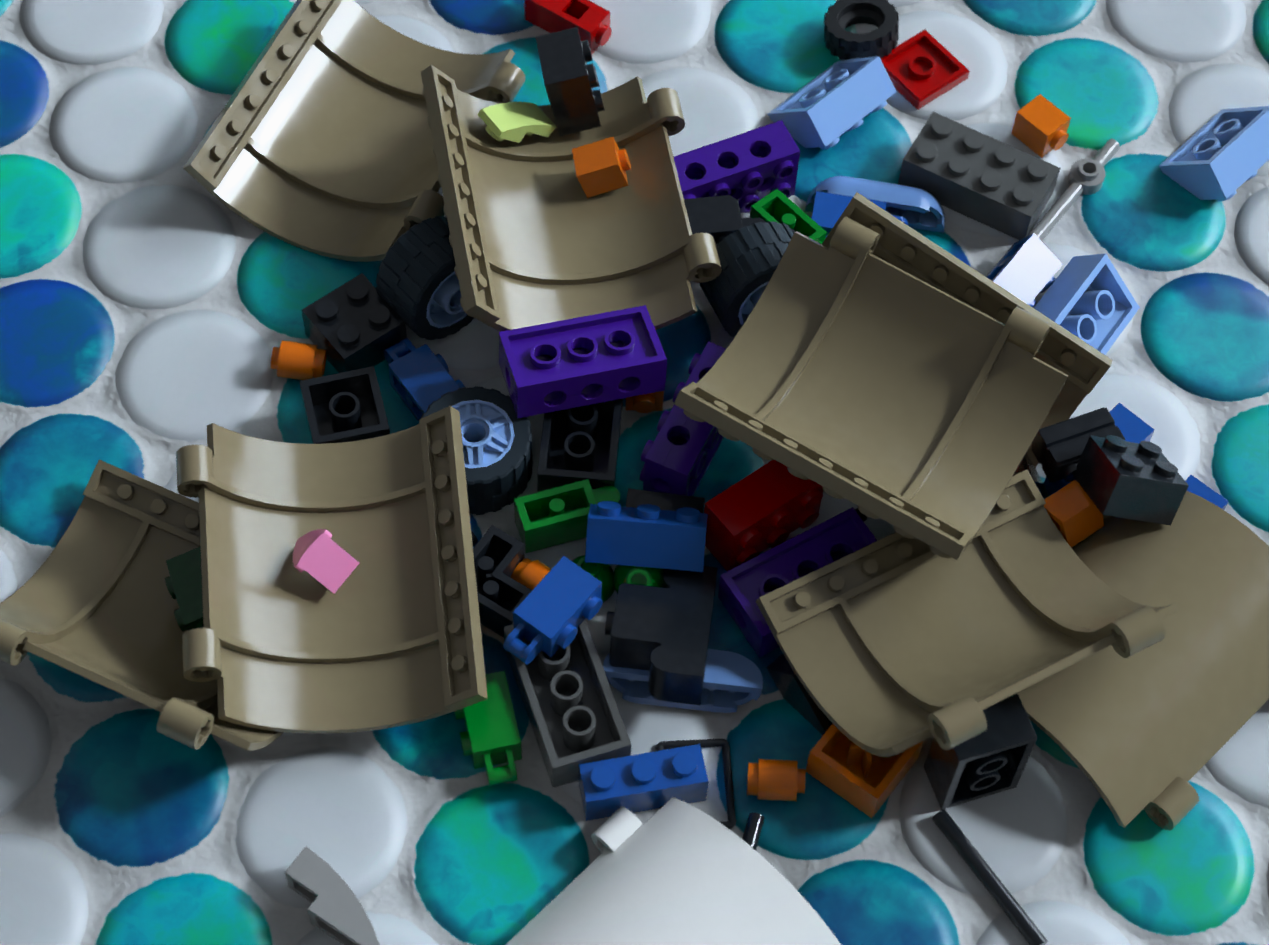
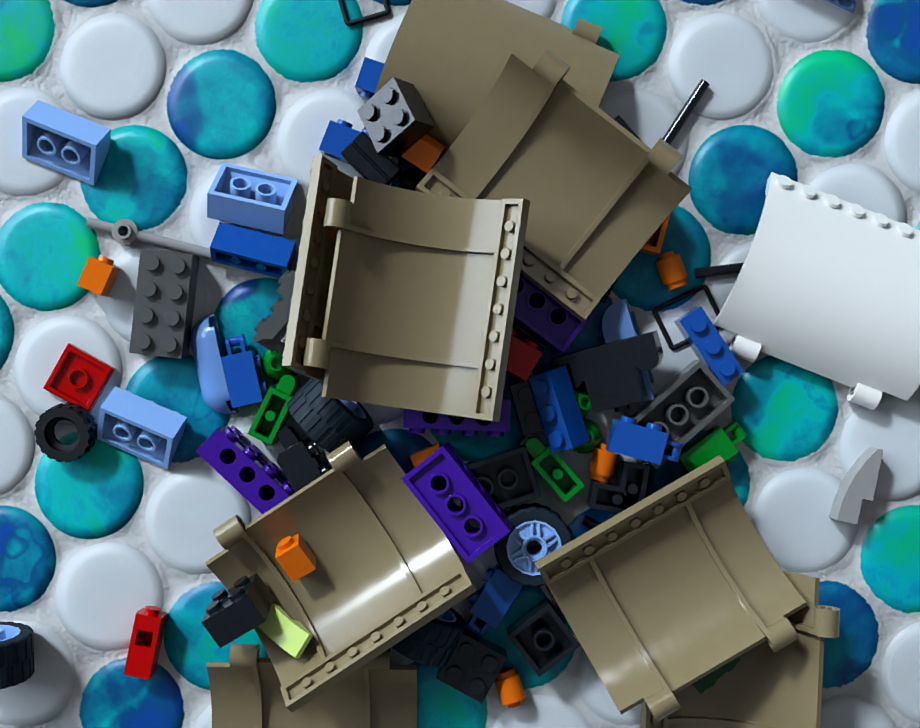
camera: 110 degrees left, 30 degrees up
bright pink tile [292,529,359,594] -> none

